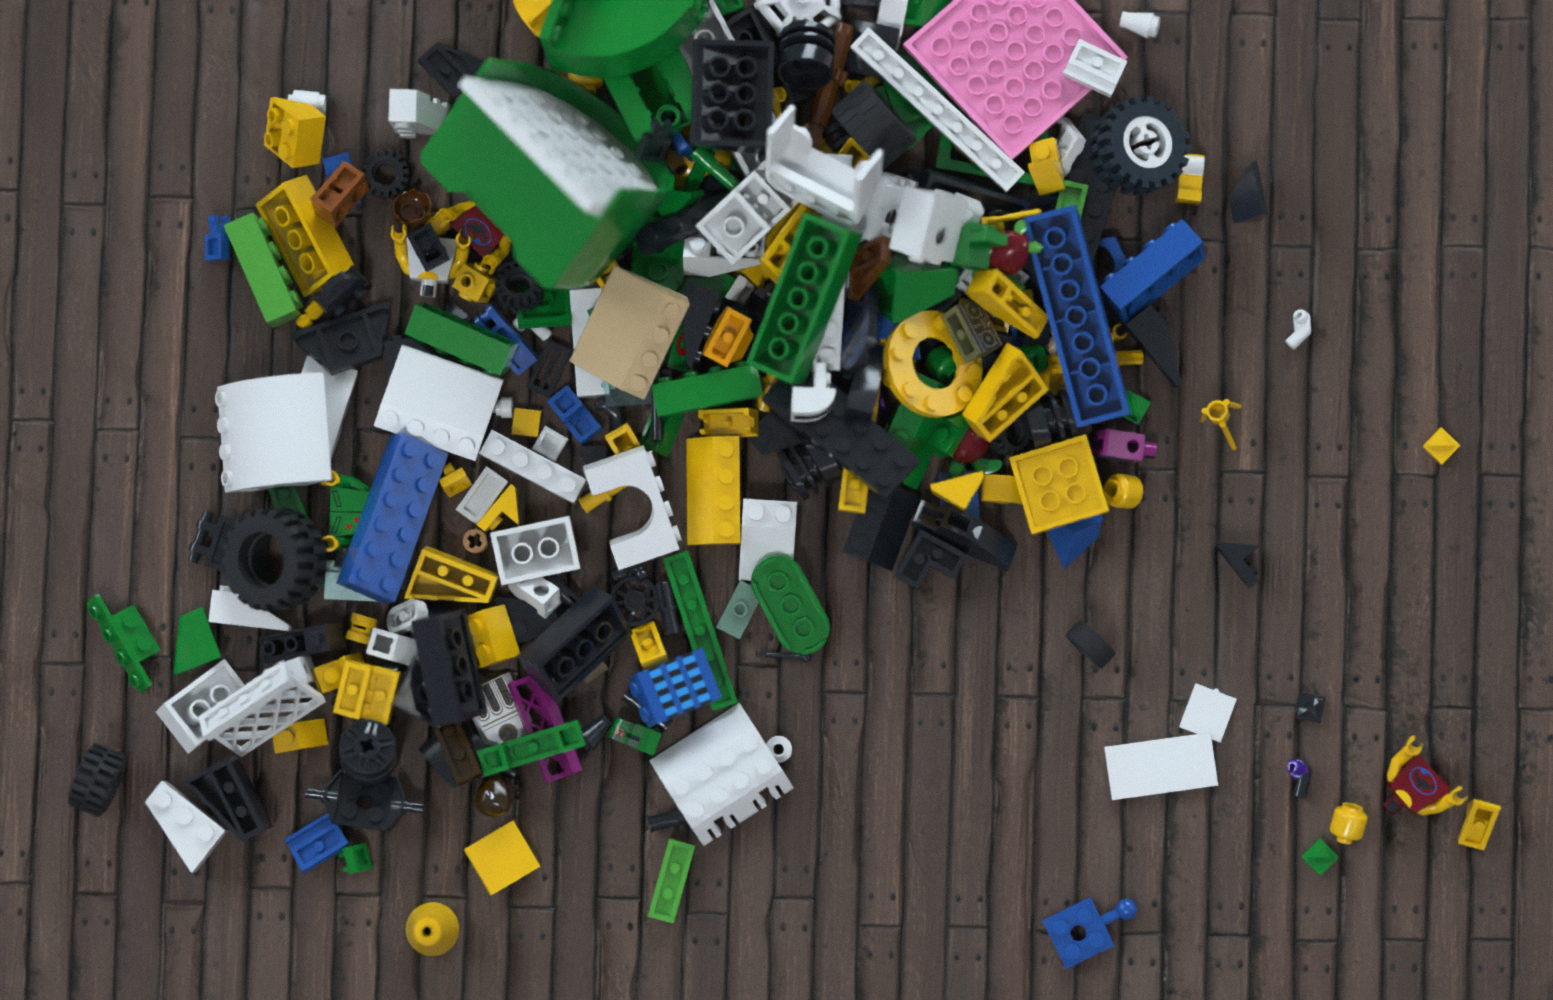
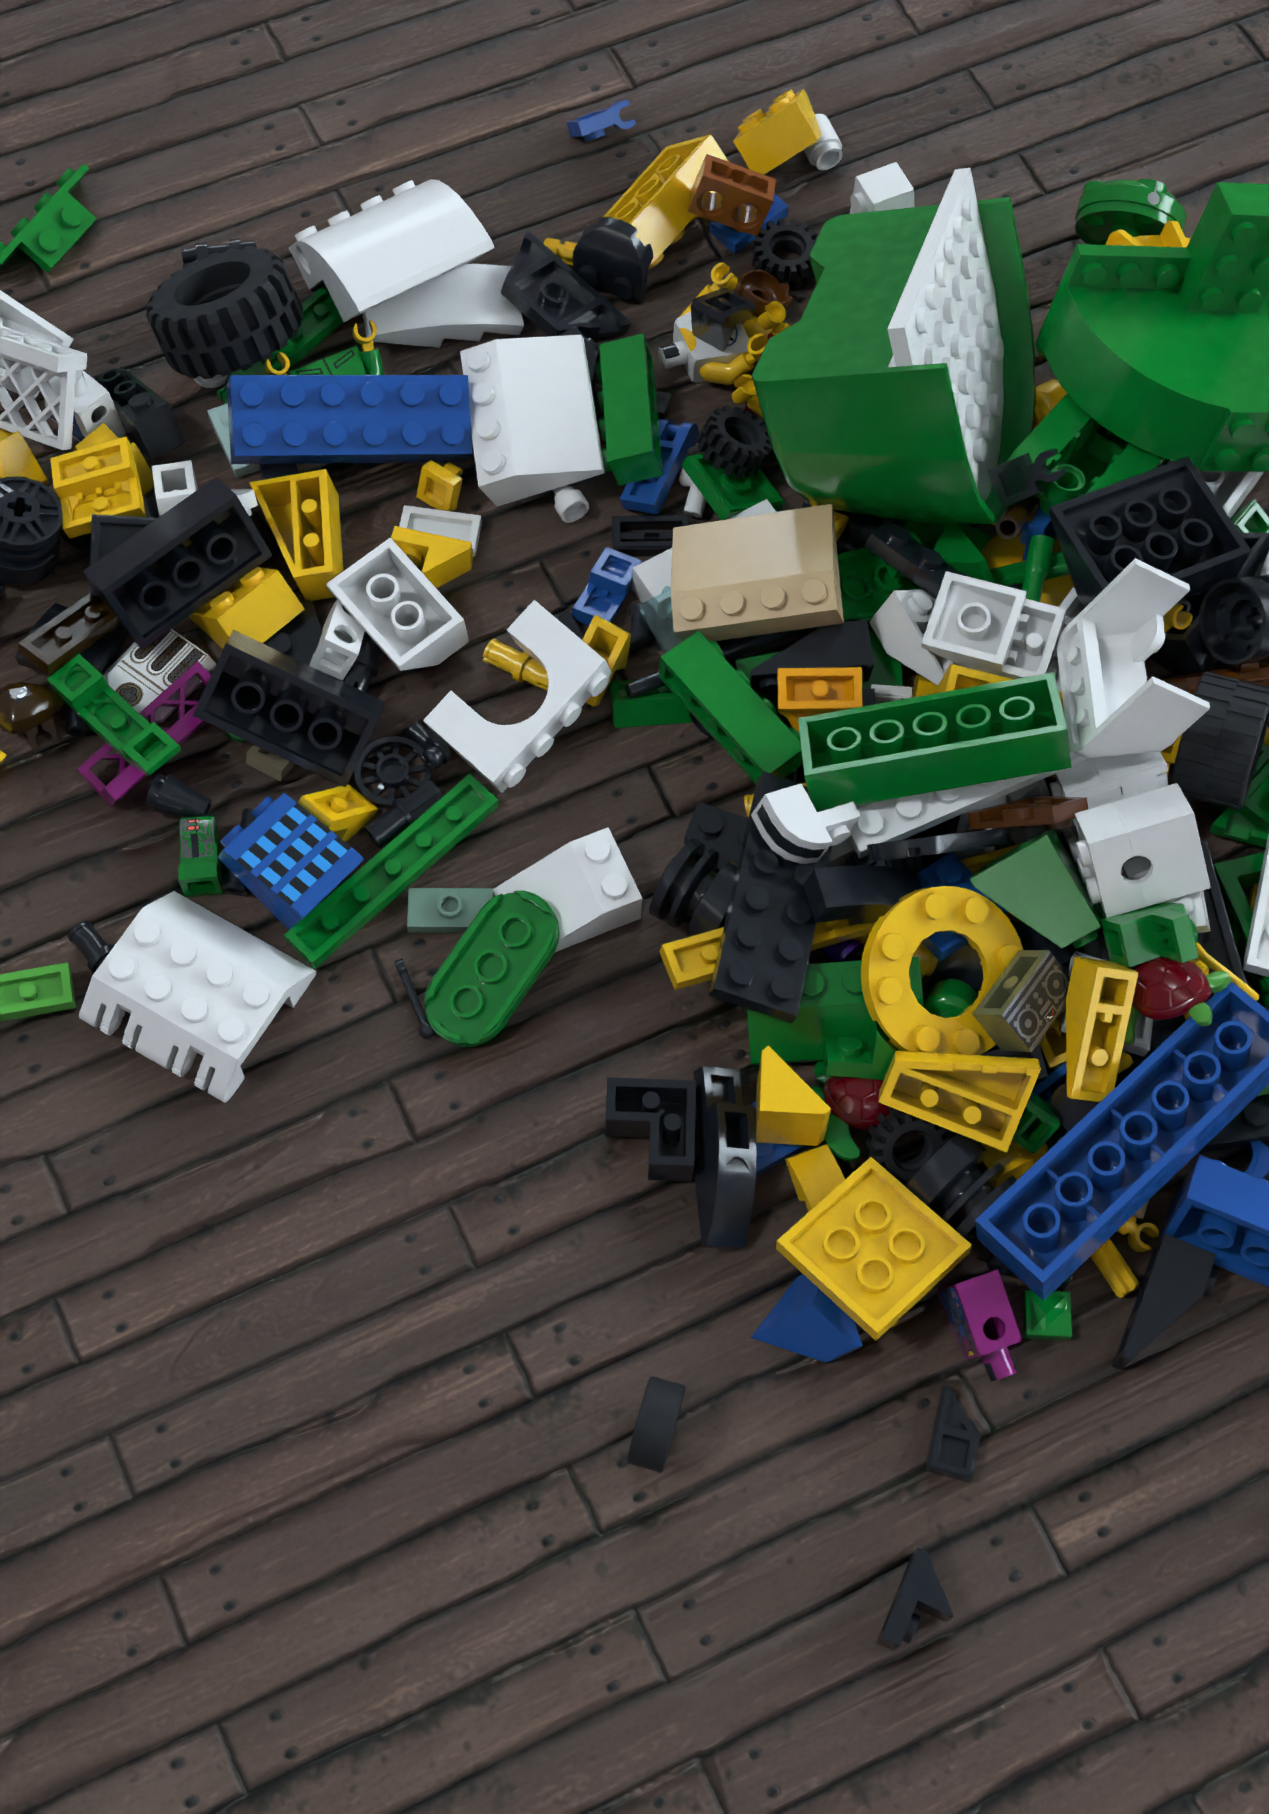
camera: 60 degrees right, 20 degrees down
green slope [173,607,222,676] -> none
white slope [208,586,292,631] -> none
bright green brick [224,212,303,328] -> none
yellow wheel [345,612,378,645] -> none
yellow brick [452,261,497,303] -> none
medium nougat bush [463,529,488,554] -> none
white brick [479,430,588,505] -> none
yellow tile [511,408,541,438] -> none
white tile [532,426,569,462] -> none
yellow slope [686,436,741,545] -> none
yellow hinge [698,408,759,437] -> none
white plate [766,736,792,763] -> none
black slope [842,487,920,571] -> none
blue plate [1042,897,1137,969] -> none
yellow head [1103,473,1143,509] -> none
white tile [1104,732,1218,800] -> none
white piece [1179,683,1237,743] -> none
yellow plant [1200,399,1242,450] -> none
none -> black tile [924,1385,981,1483]

